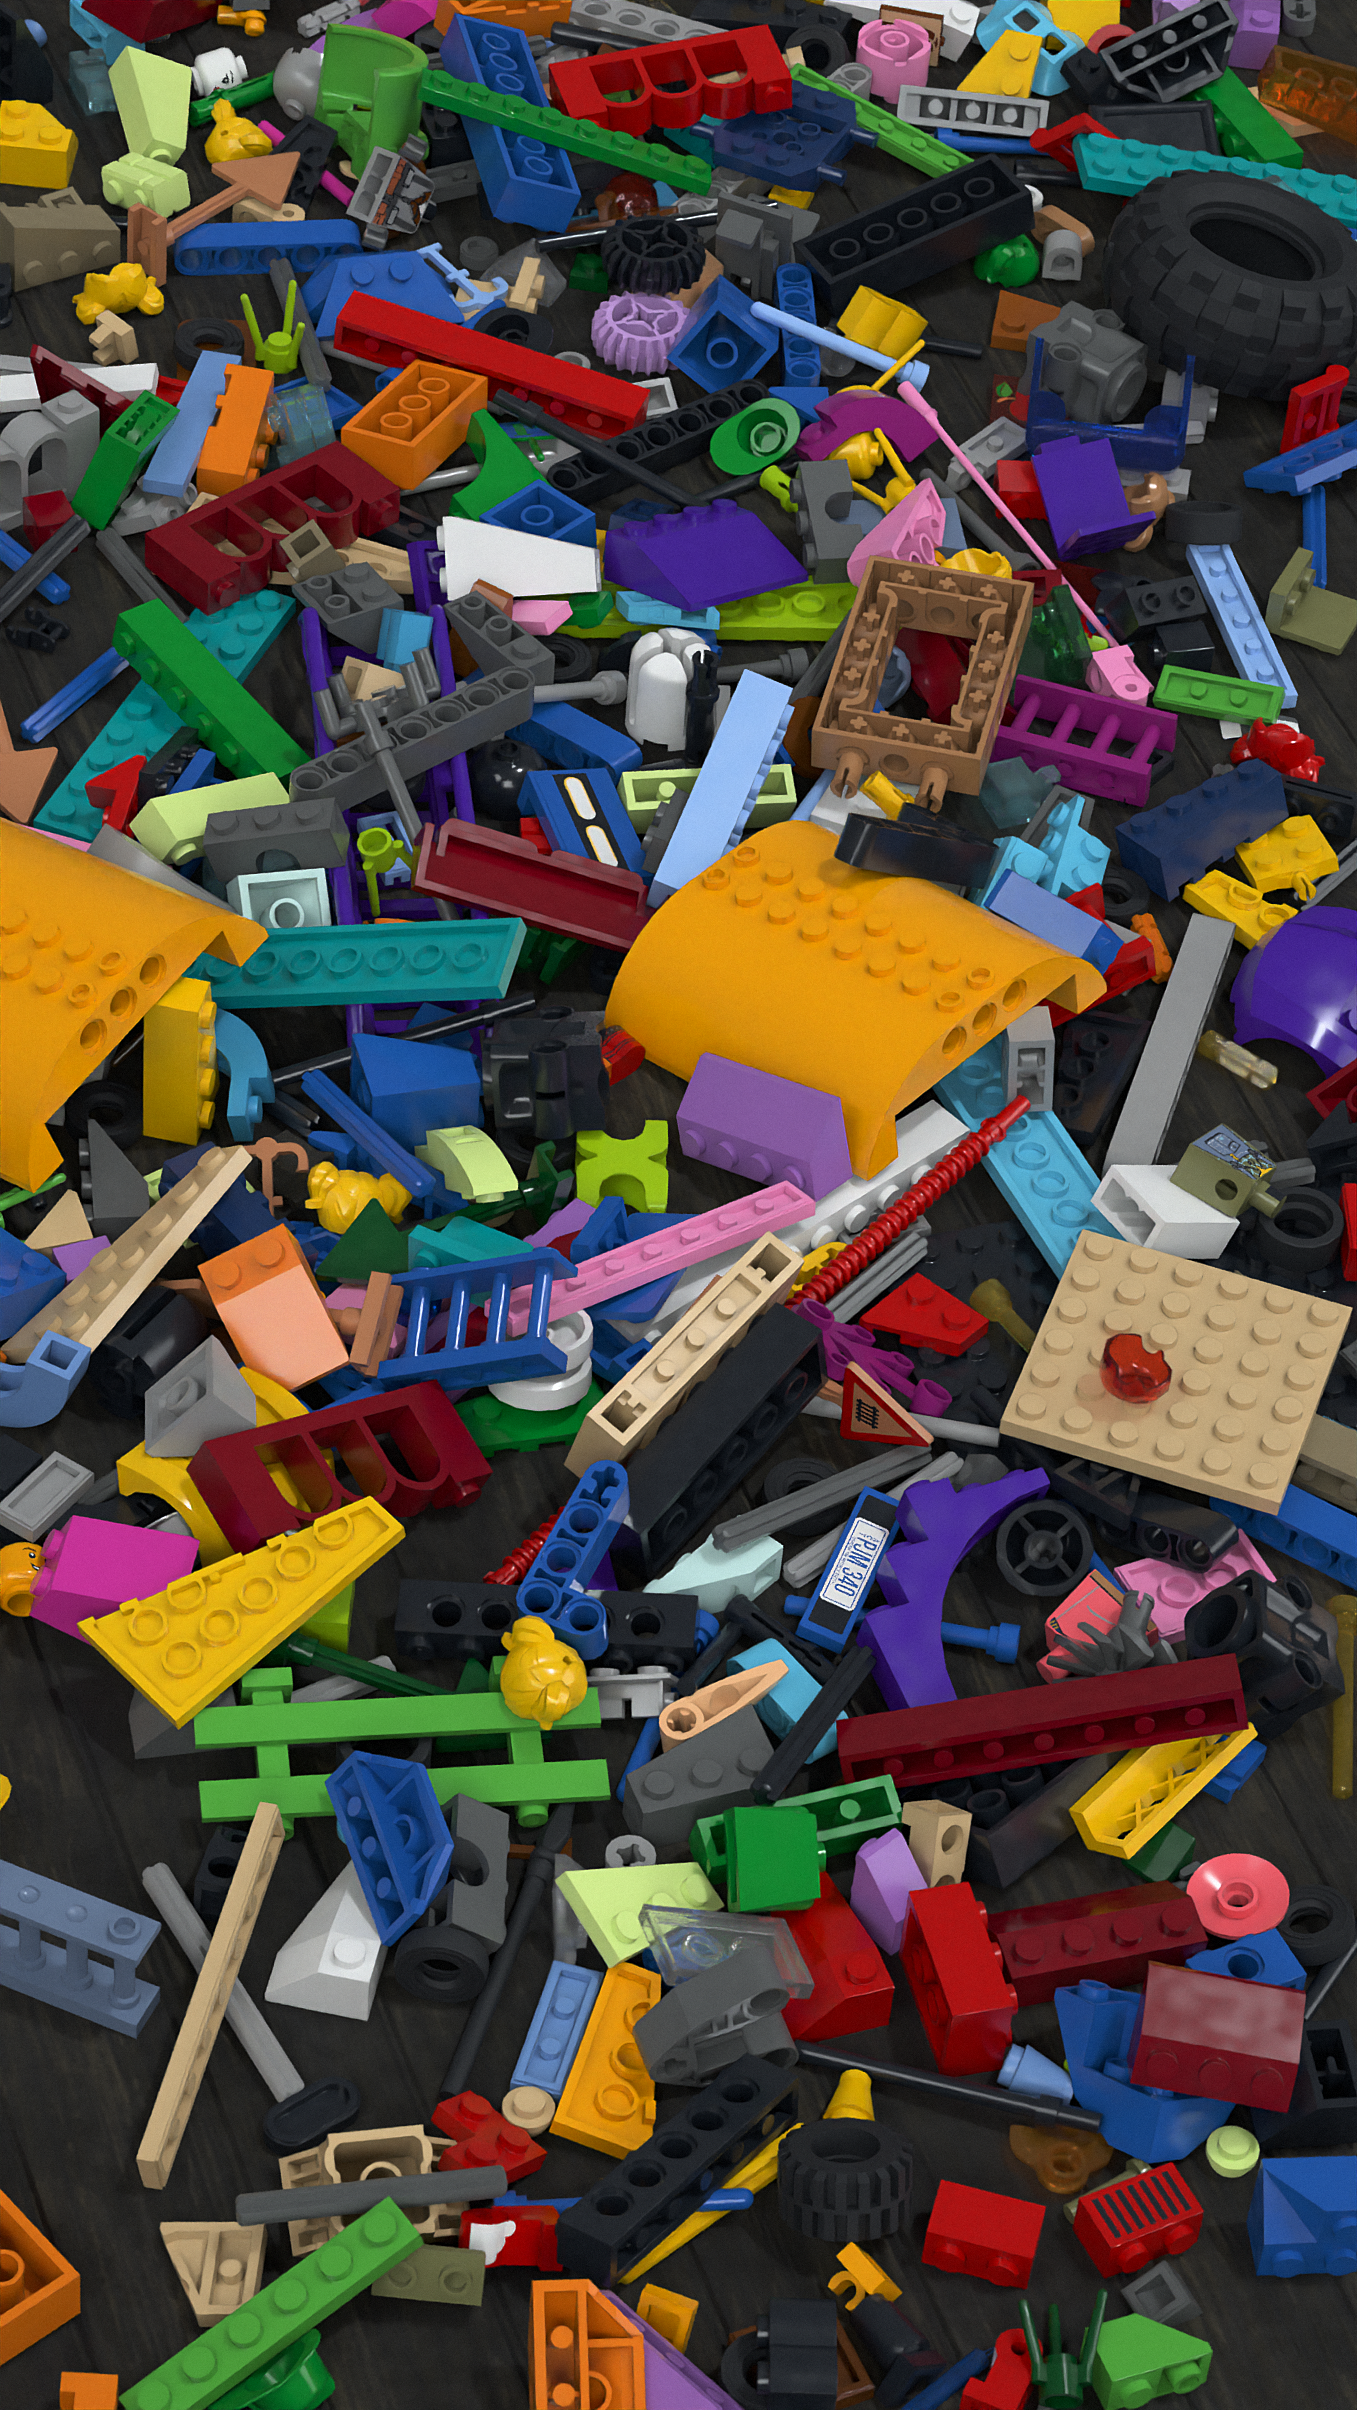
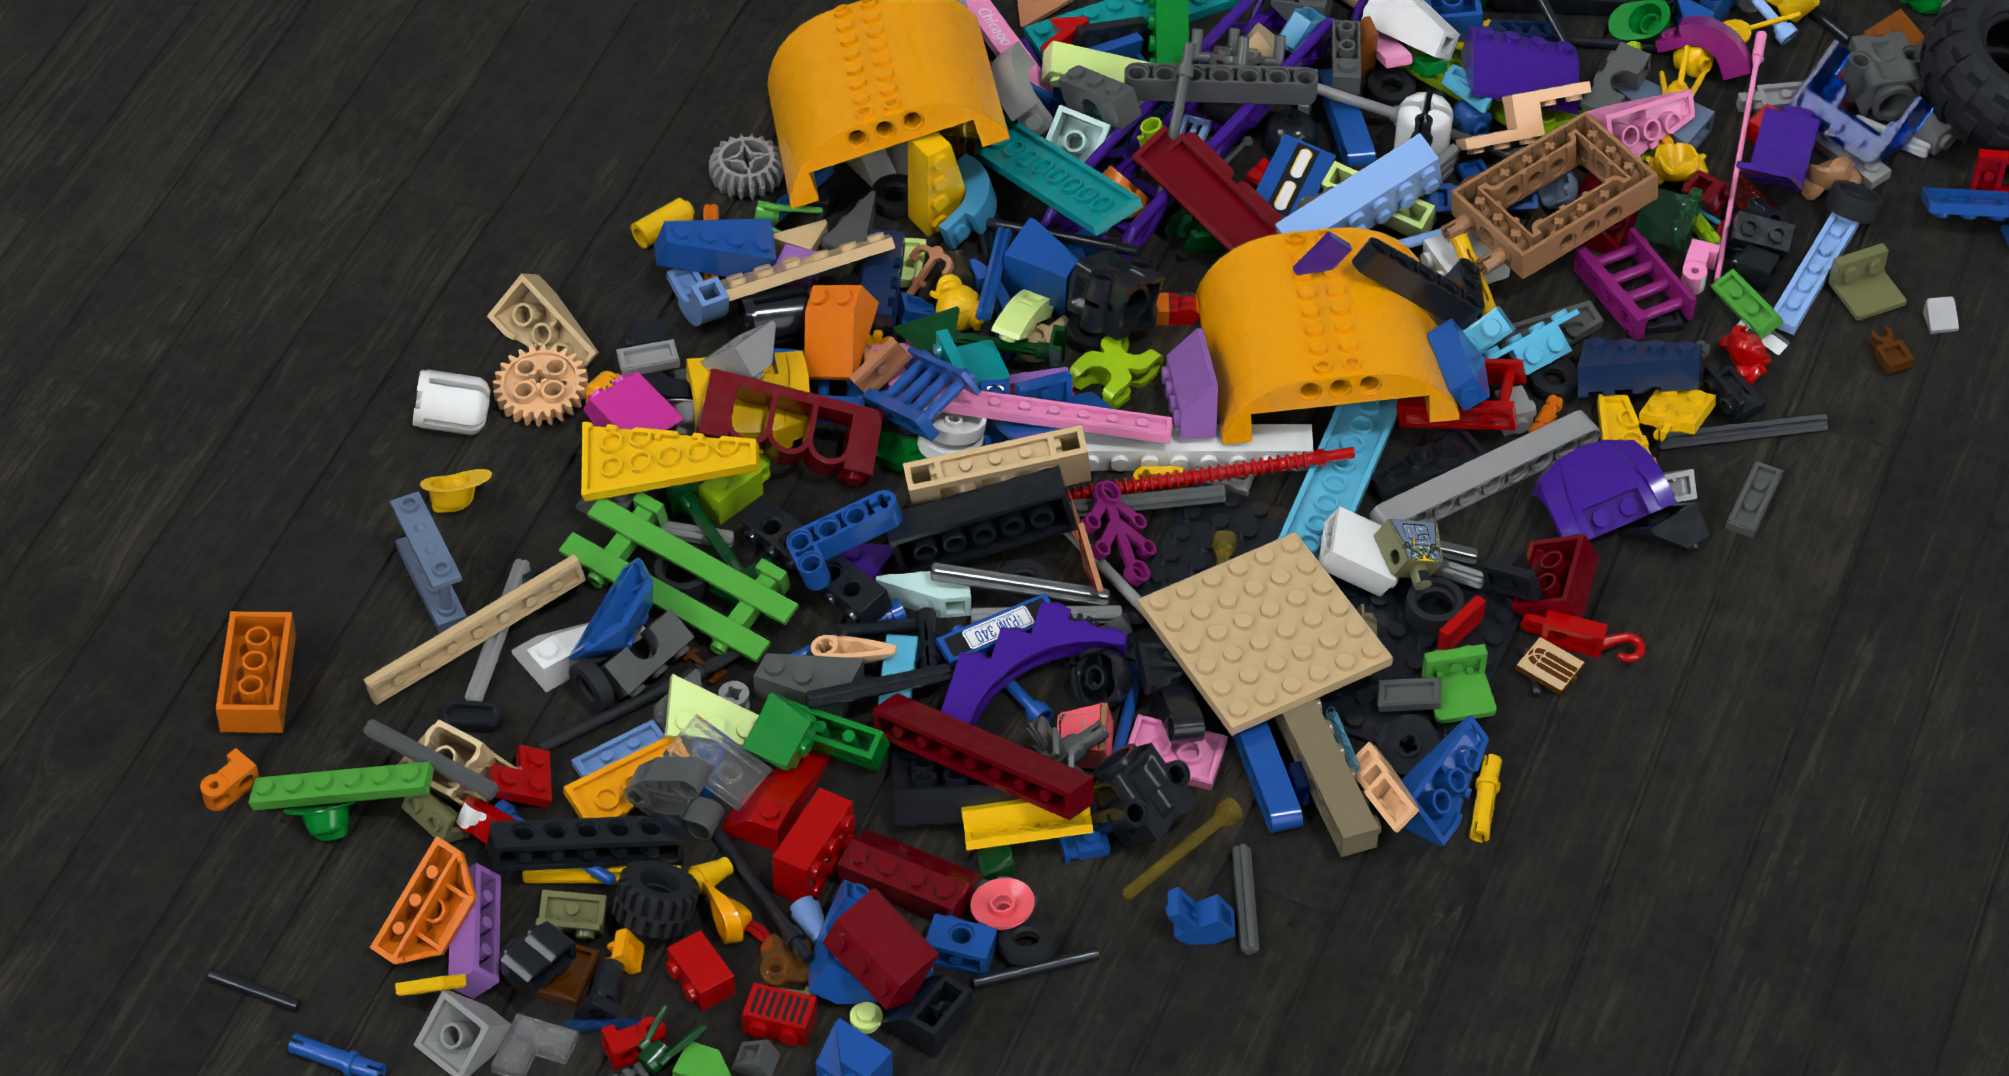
camera: 45 degrees right, 5 degrees up
tan wing [160,2222,268,2327] -> none
yellow hair [500,1615,588,1730] -> none
tan plate [502,2086,555,2137] -> none
light grey hinge [587,1666,679,1720] -> none
light orange tile [636,2283,699,2354] -> none
medium lavender slope [850,1828,928,1955] -> none
red wing [859,1272,989,1357] -> none
tan leg [902,1800,972,1888] -> none
dark grey piece [919,468,1041,571] -> none
clear light blue brick [978,756,1061,829] -> none
light grey brick [1001,1006,1055,1112] -> none
clear red hair [1099,1333,1173,1404] -> none
clear yellow axle [1197,1030,1279,1090] -> none
blue axle [1302,484,1327,589] -> none
none -> olive bracket [535,890,608,940]
none -> light orange piece [703,880,773,952]
none -> dark purple tile [1293,231,1352,275]
none -> light nougat bracket [1456,81,1591,155]

